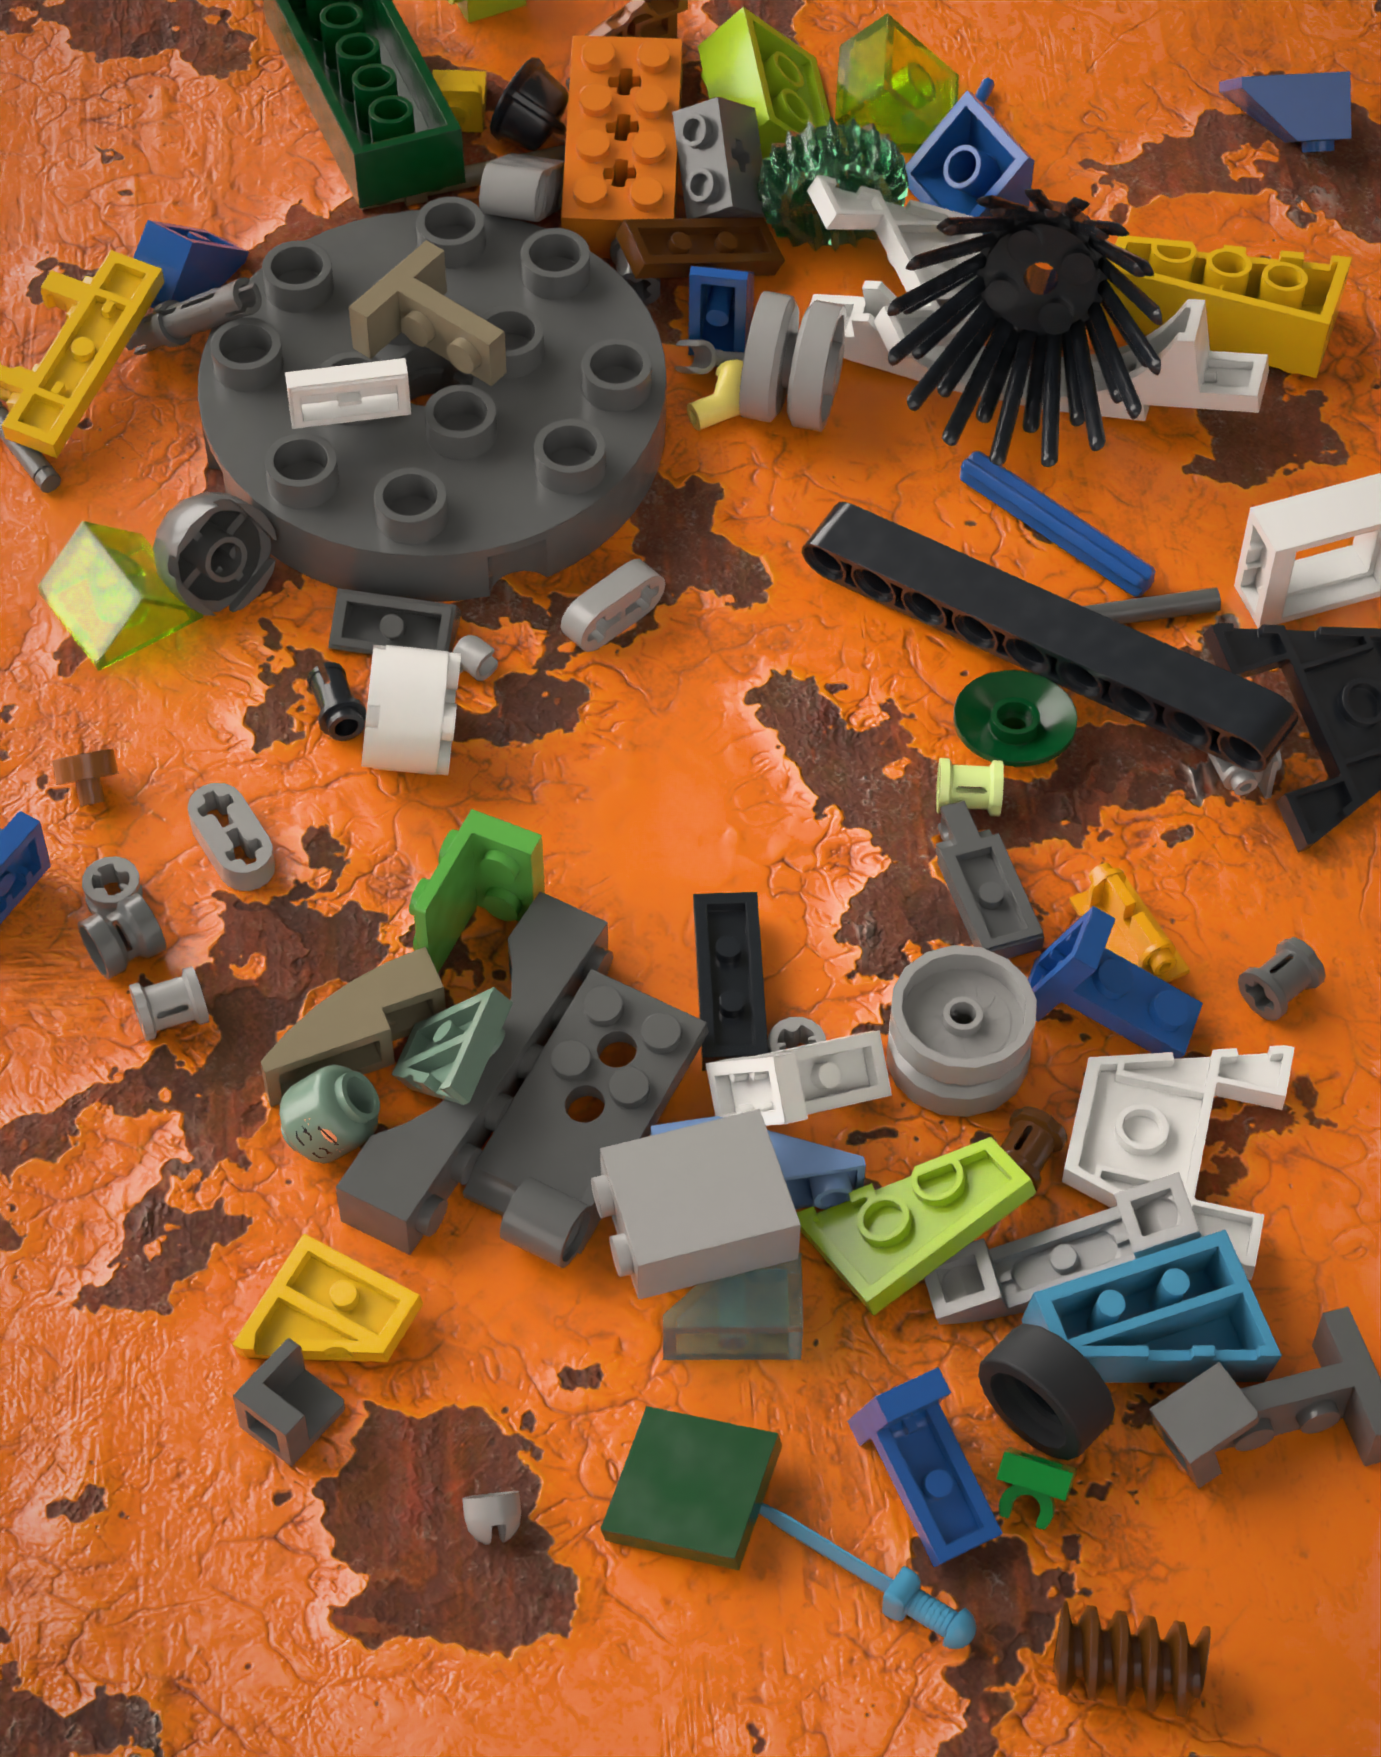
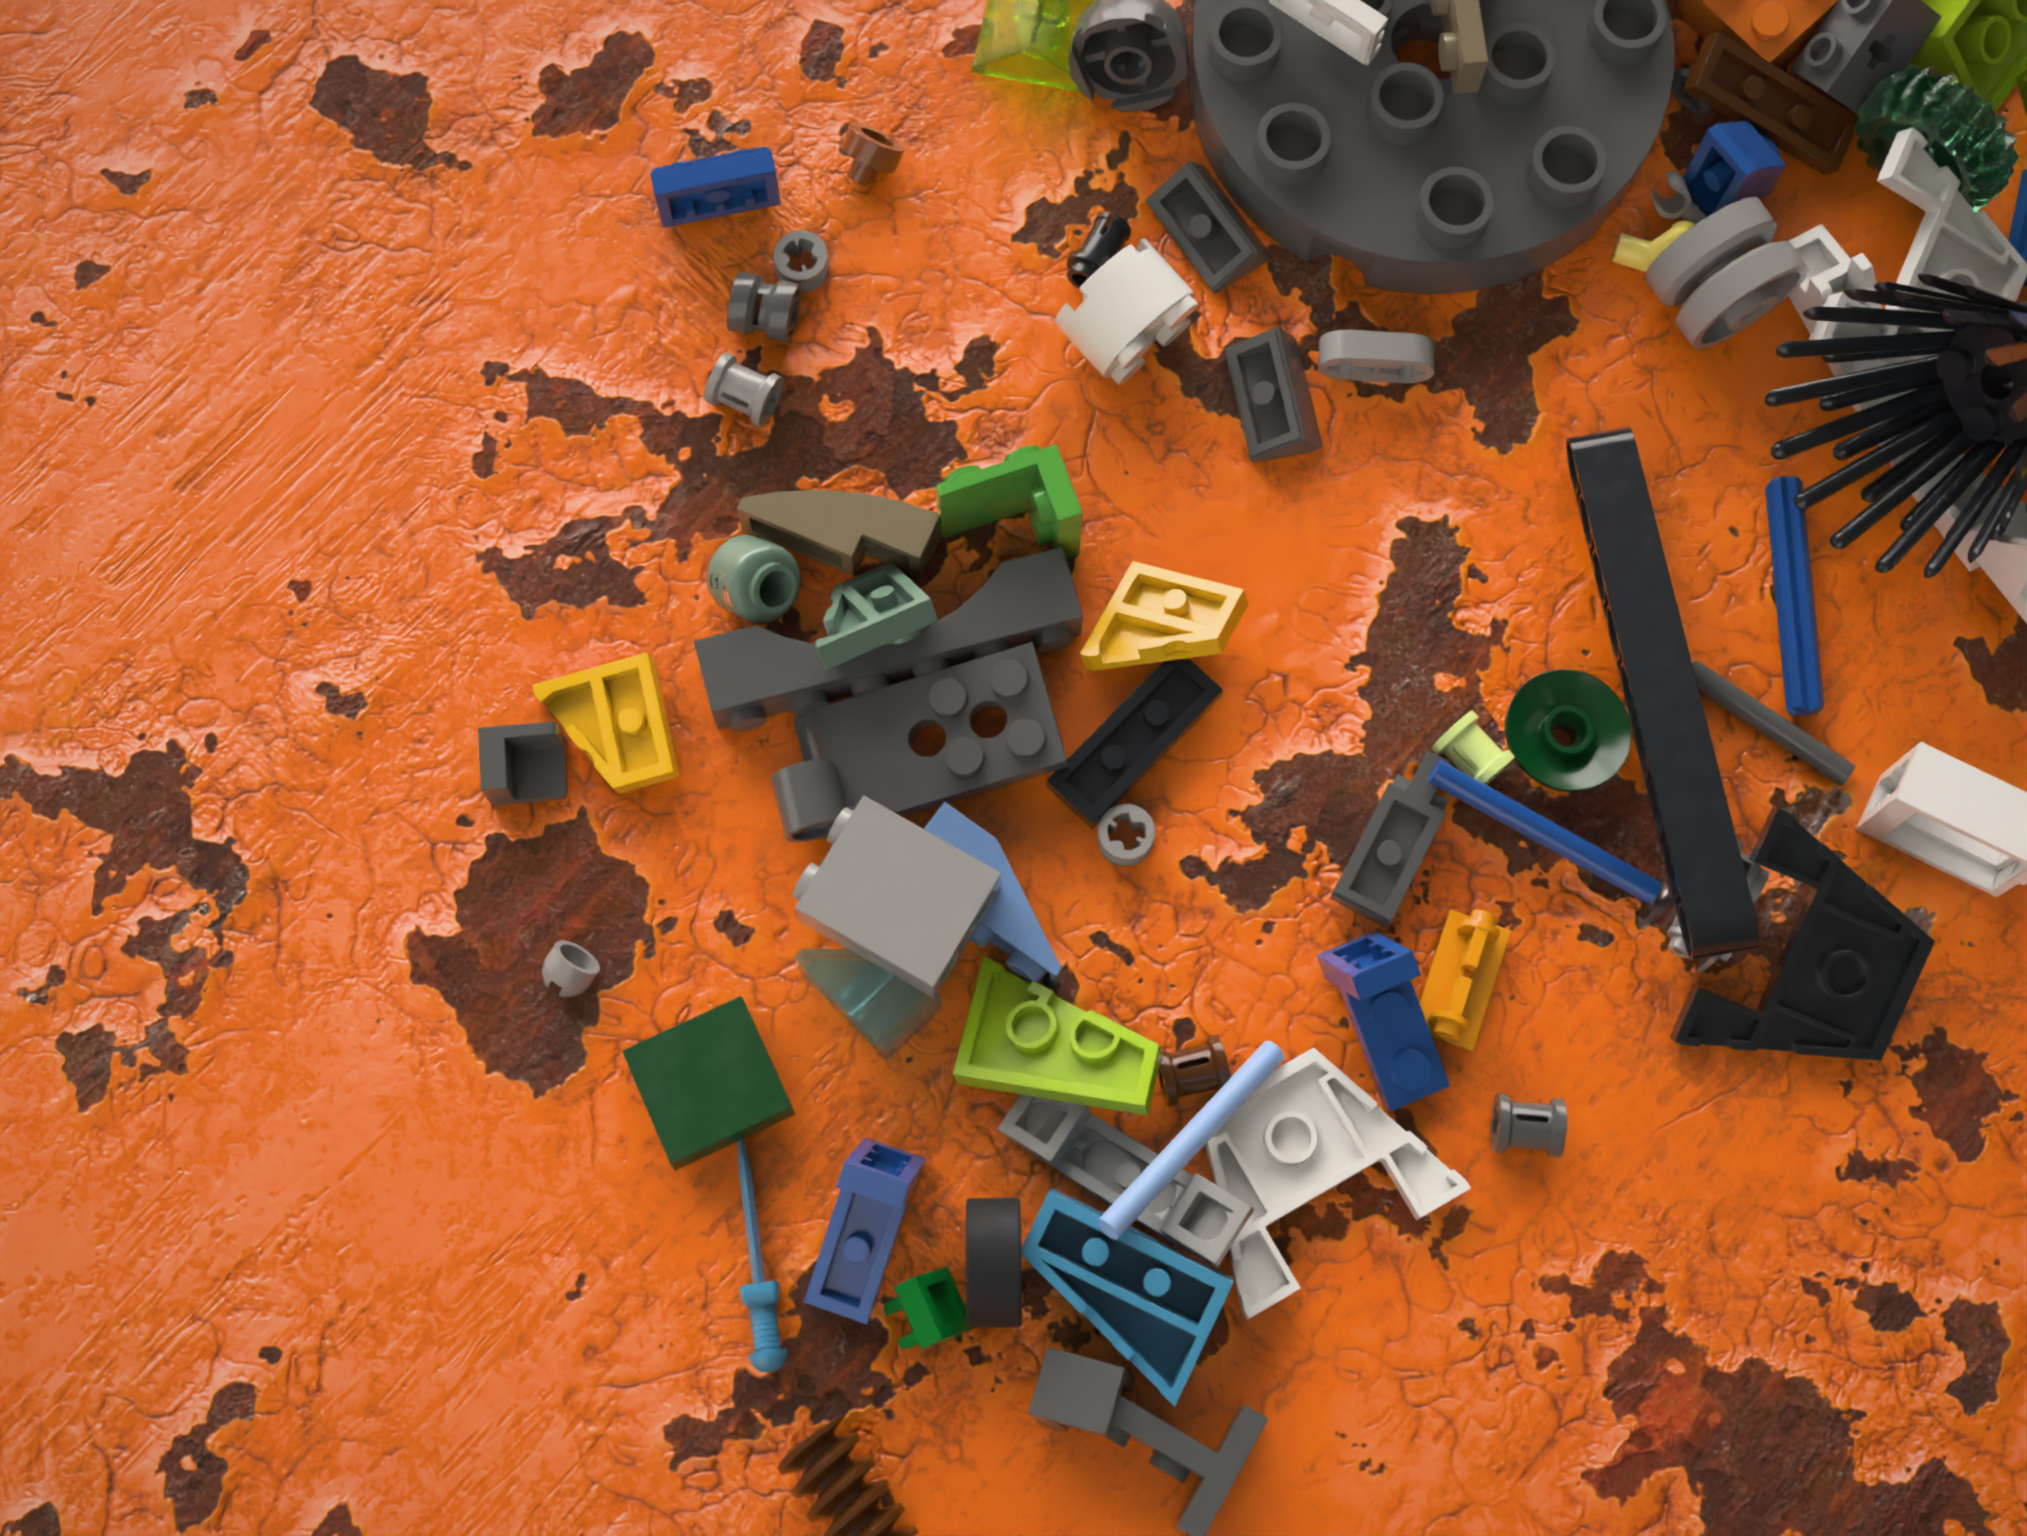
camera: 45 degrees right, 20 degrees up
light grey beam [187,783,275,891] -> none
light grey hand [453,635,498,681] -> none
white bracket [705,1030,892,1126] -> none
light grey wheel [886,945,1037,1117] -> none
none -> yellow wing [1080,561,1249,671]
none -> light blue bar [1097,1041,1284,1240]
none -> dark grey slope [1224,327,1322,462]
none -> blue bar [1427,760,1662,904]

